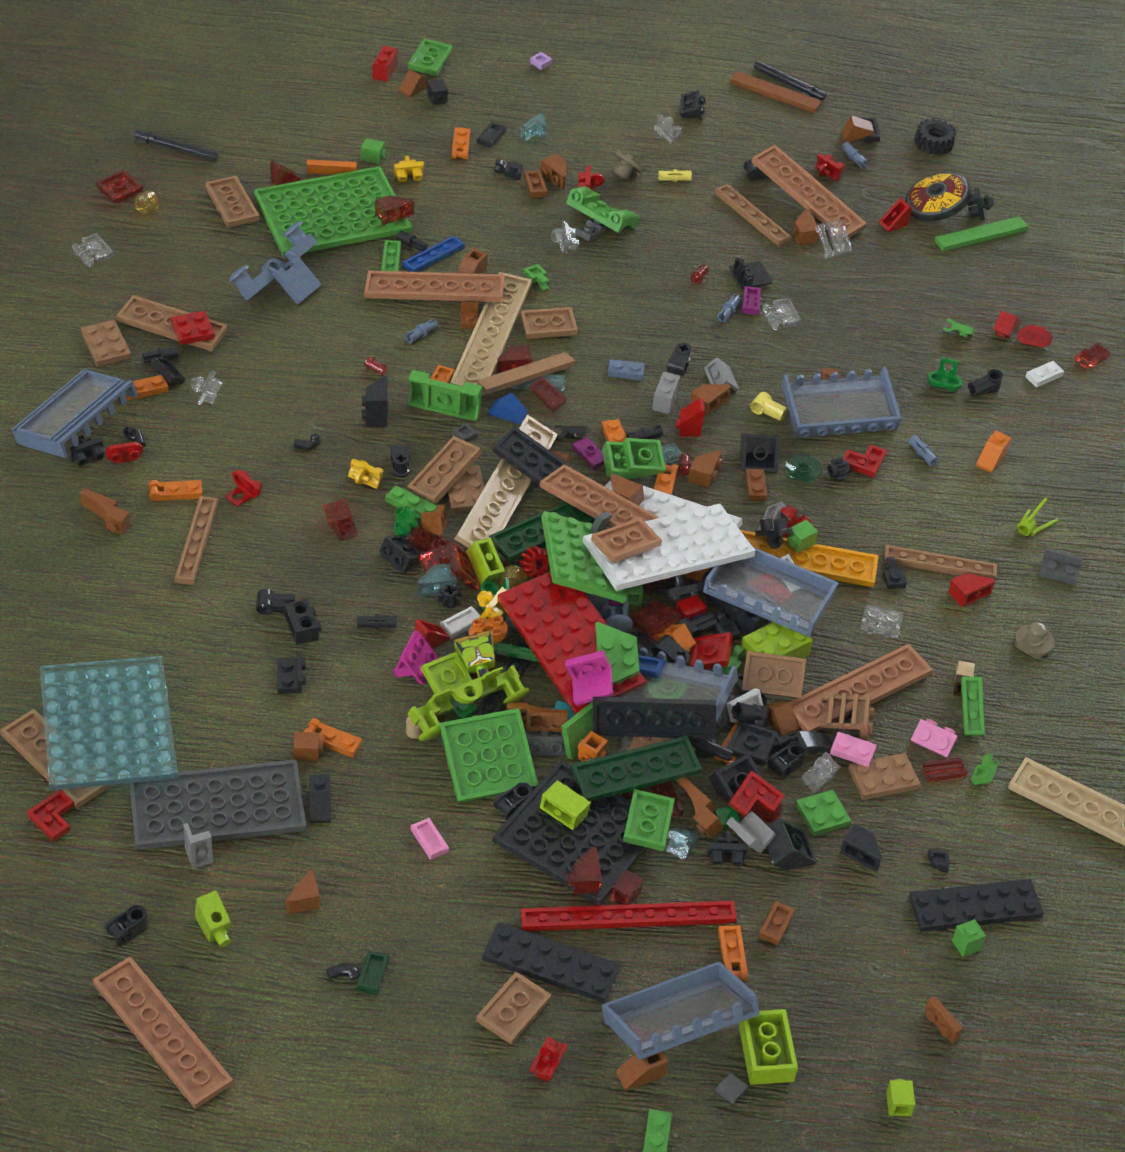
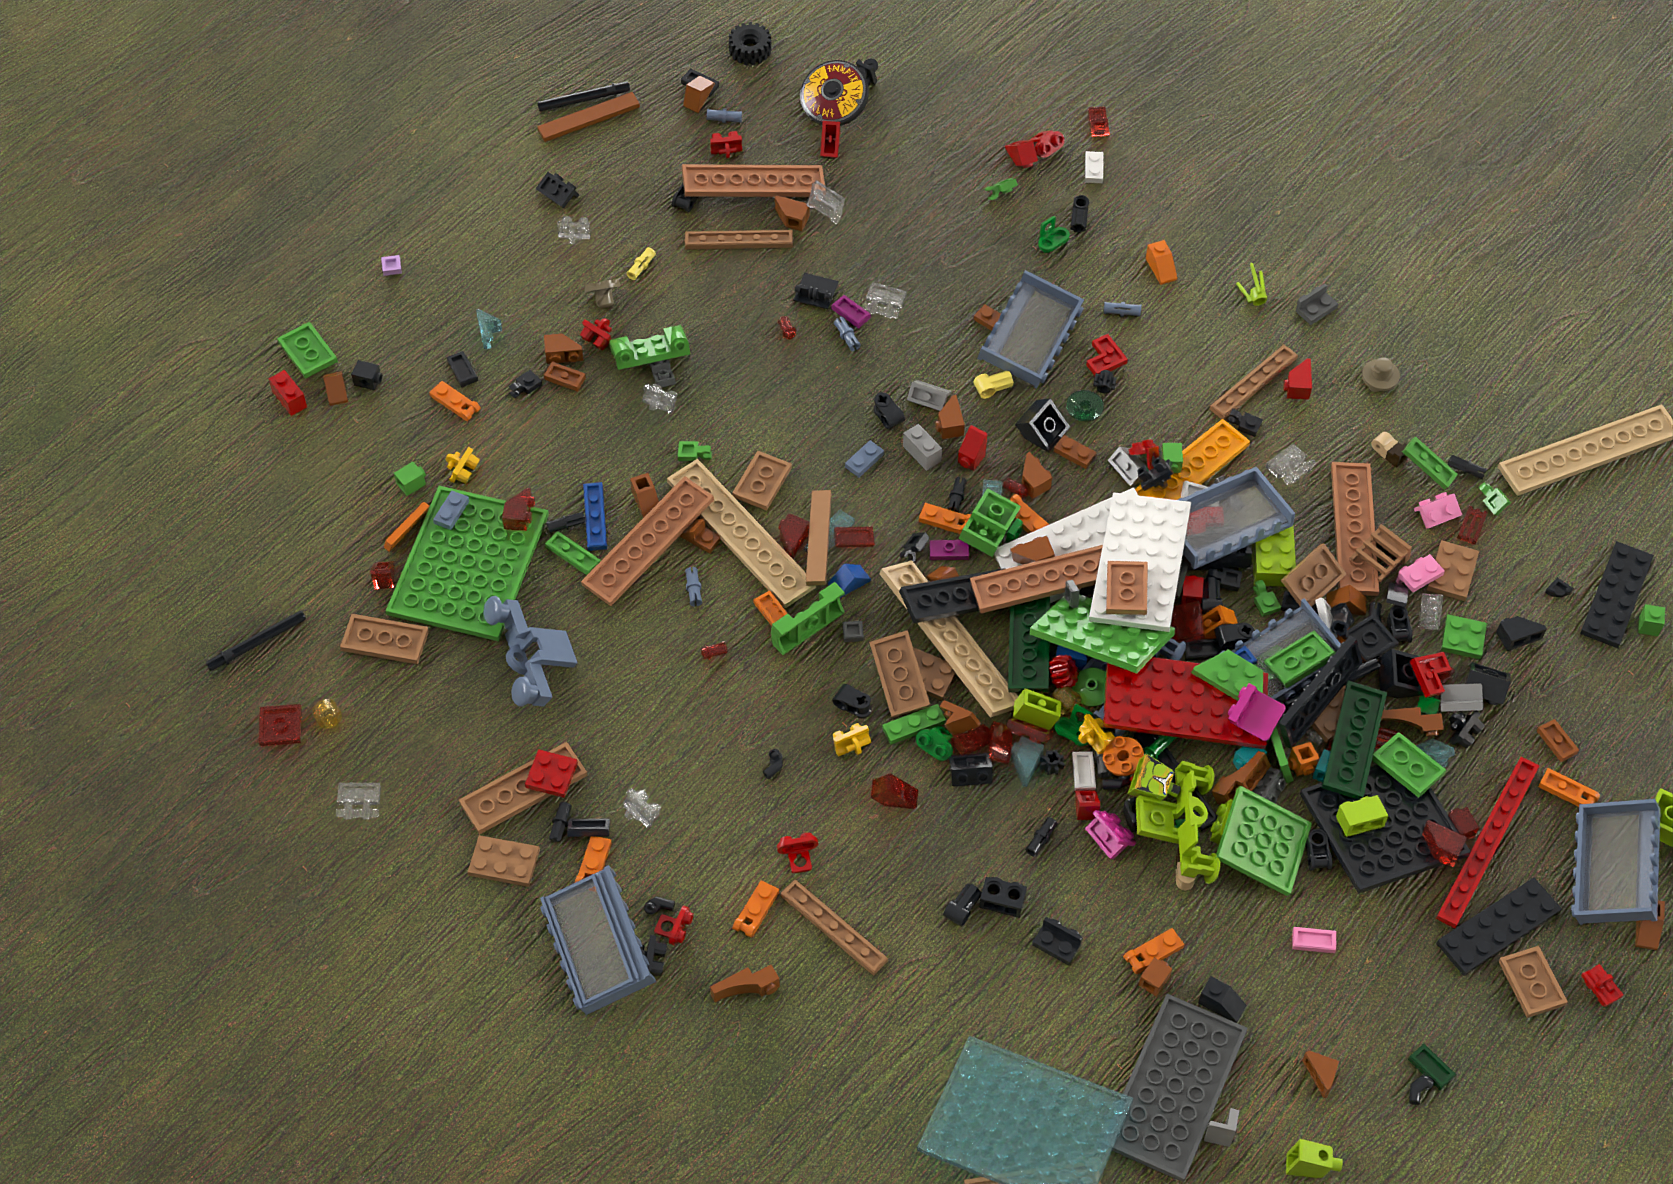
camera: 50 degrees left, 10 degrees up
black slope [362,376,388,427] -> none
red plate [689,632,733,670] -> none
bright green tile [935,216,1028,251] -> none
none -> sand blue plate [433,490,469,530]
none -> green tile [1006,518,1023,543]
none -> bright green tile [1264,630,1336,689]
none -> black axle [1448,455,1487,480]

